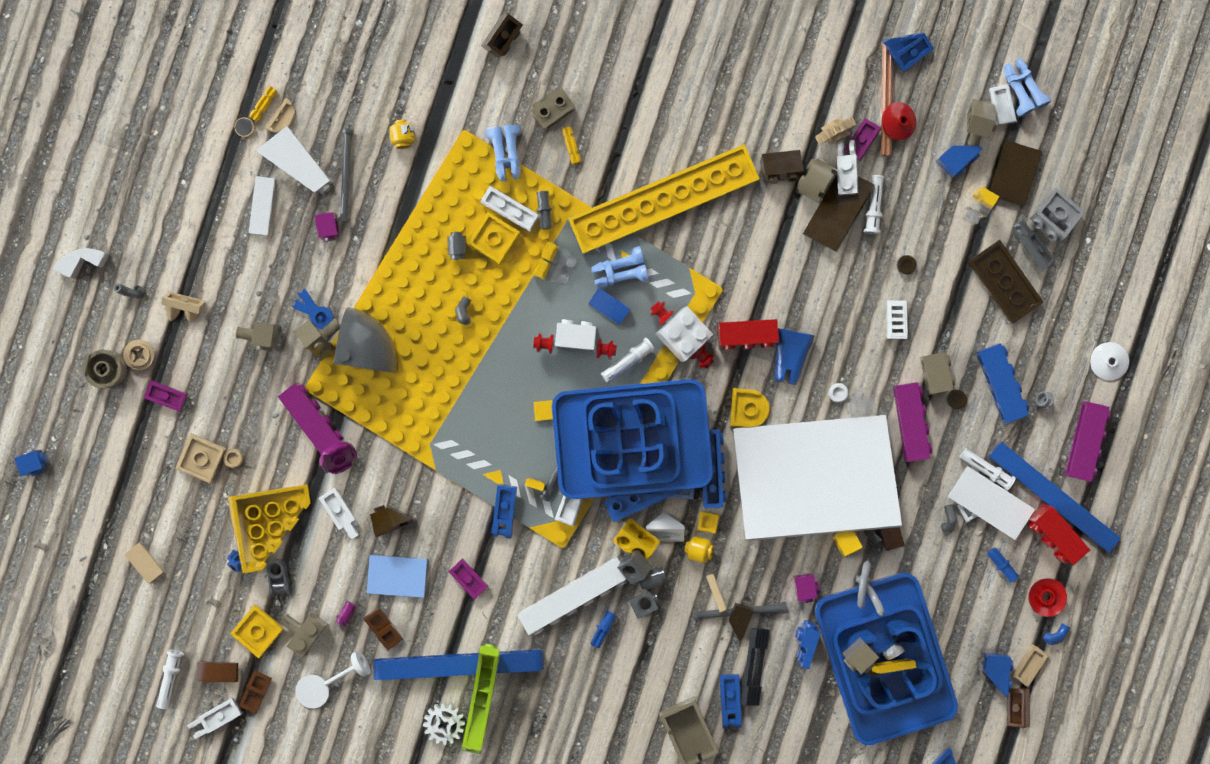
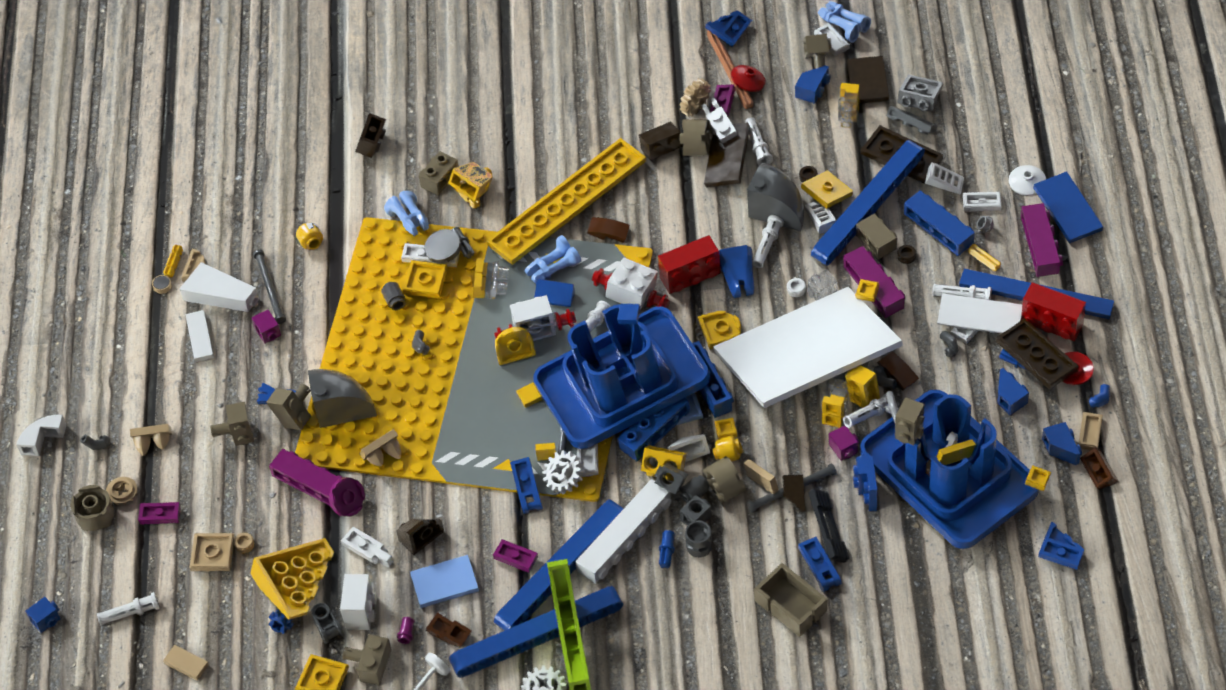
camera: 15 degrees left, 35 degrees down
none -> white pin [97,592,160,626]
none -> white brick [340,574,377,630]
none -> tan tile [360,429,401,466]
none -> tile [424,229,462,264]
none -> yellow torso [448,162,493,202]
none -> blue beam [494,499,624,631]
none -> yellow tile [495,327,536,365]
none -> white gear [542,450,585,494]
none -> reddish brown slope [587,217,630,243]
none -> blue tile [617,304,640,324]
none -> dark grey wheel [685,520,712,558]
none -> dark tan brick [703,456,746,504]
none -> dark grey brick [747,163,804,232]
none -> white pin [753,215,784,268]
none -> yellow plate [801,170,853,209]
none -> blue beam [811,140,925,266]
none -> yellow hips [822,379,848,428]
none -> white pin [843,394,888,428]
none -> yellow tile [855,279,880,302]
none -> white slope [925,163,964,194]
none -> white tile [963,192,1001,212]
none -> yellow axle [968,244,1001,272]
none -> dark brown tile [996,318,1079,390]
none -> blue slope [997,368,1029,416]
none -> yellow tile [1025,465,1051,491]
none -> blue tile [1033,171,1103,244]

